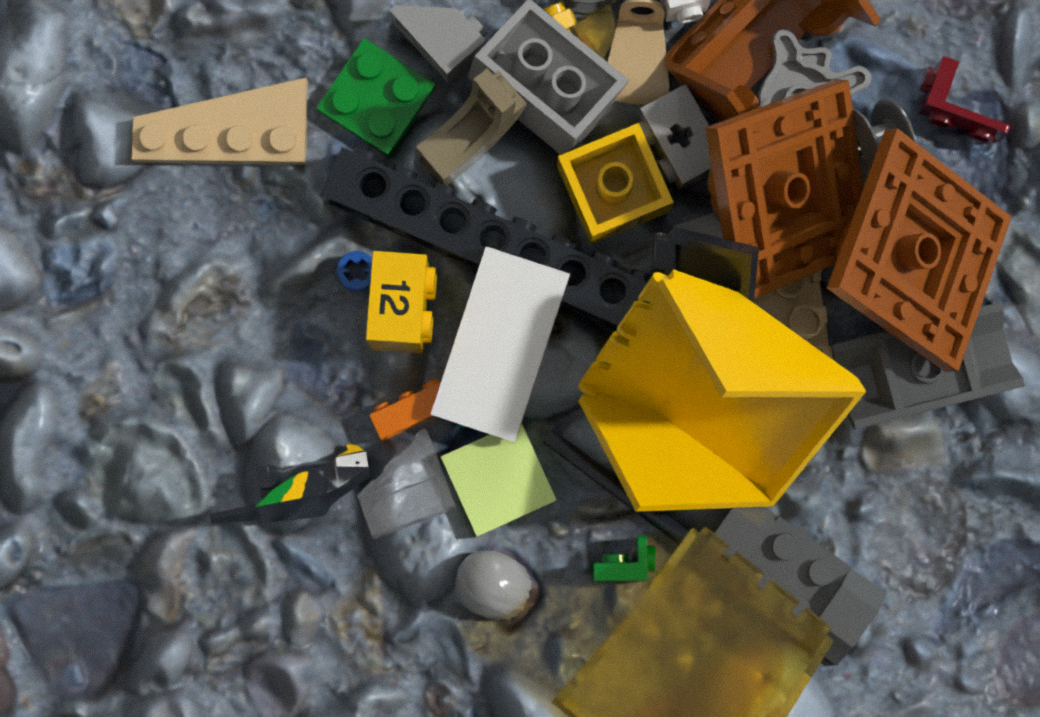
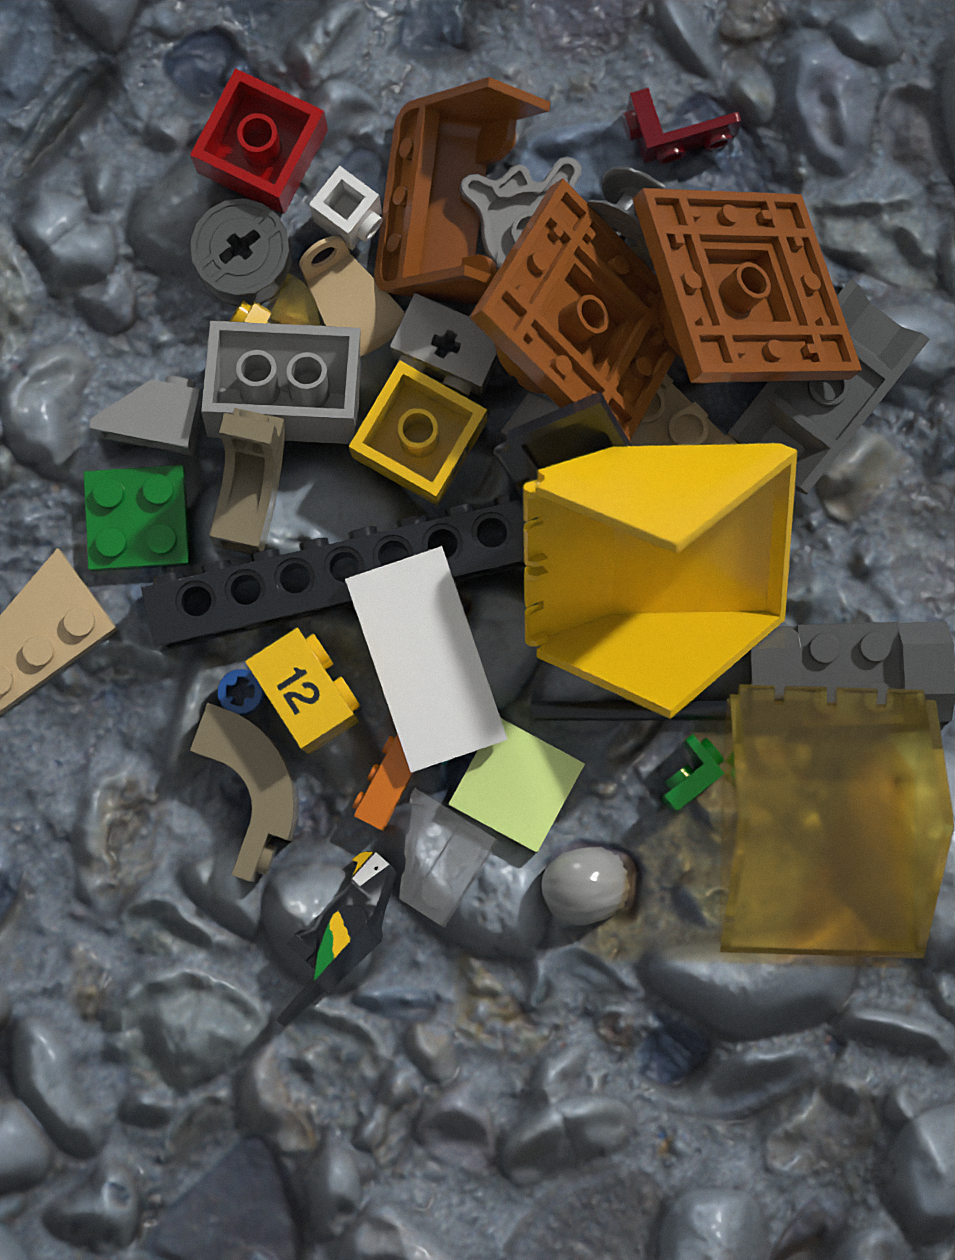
camera: 30 degrees left, 0 degrees up
none -> dark tan arch [190,703,298,882]

